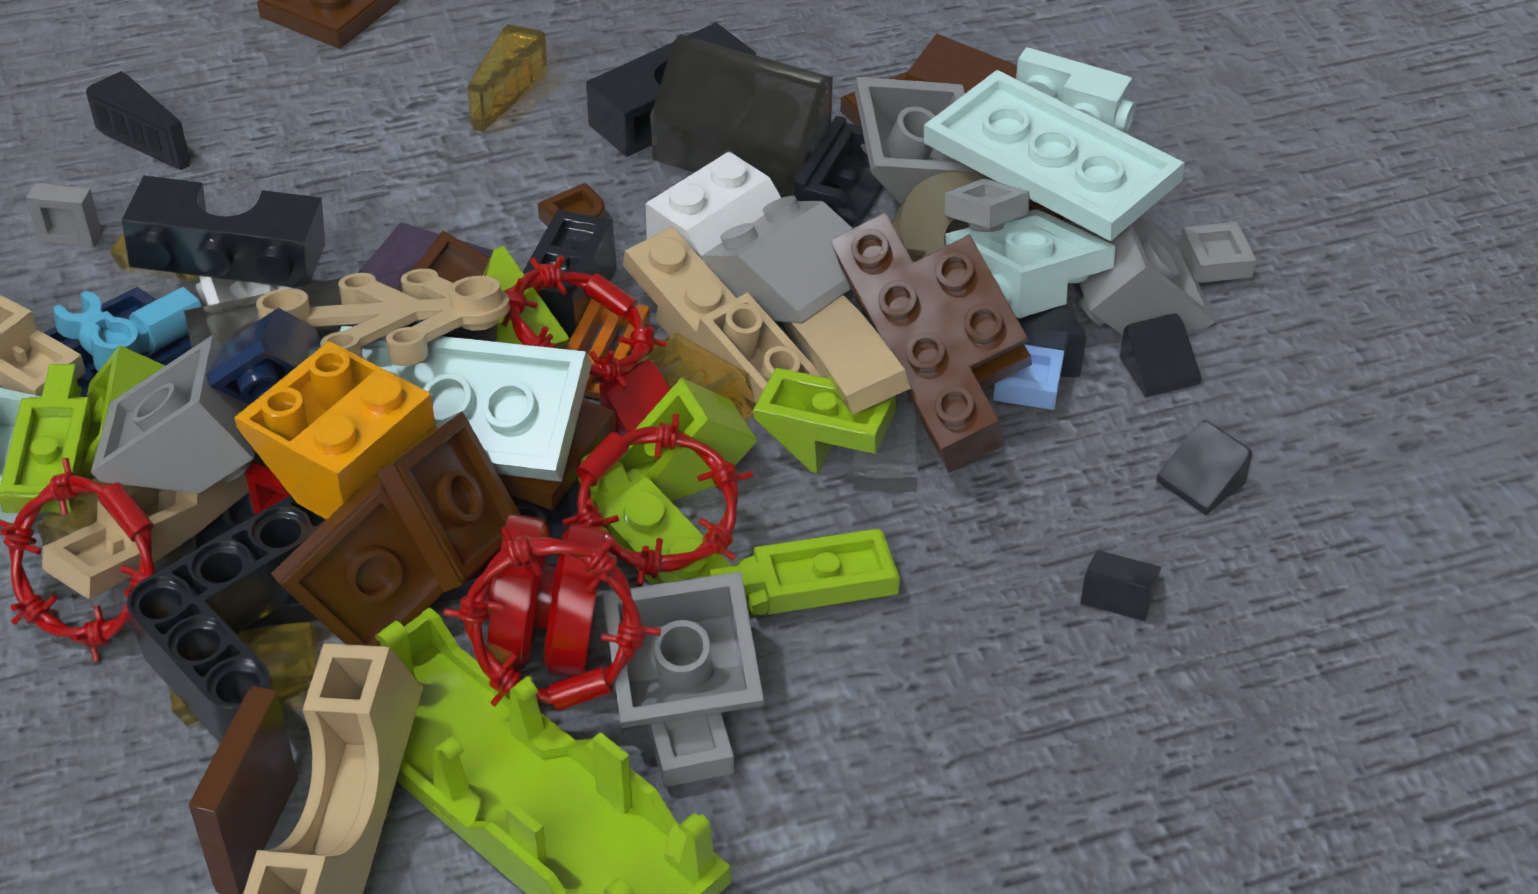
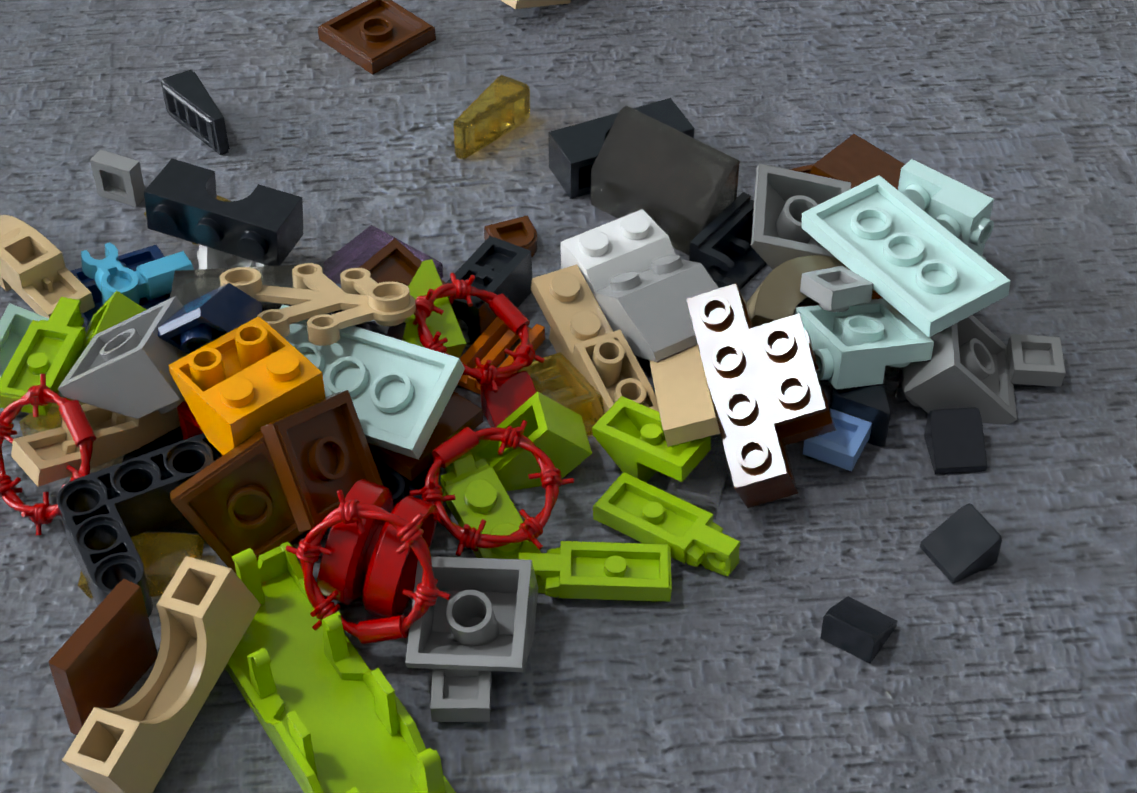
camera: 15 degrees right, 0 degrees up
none -> lime hinge [593,472,741,577]

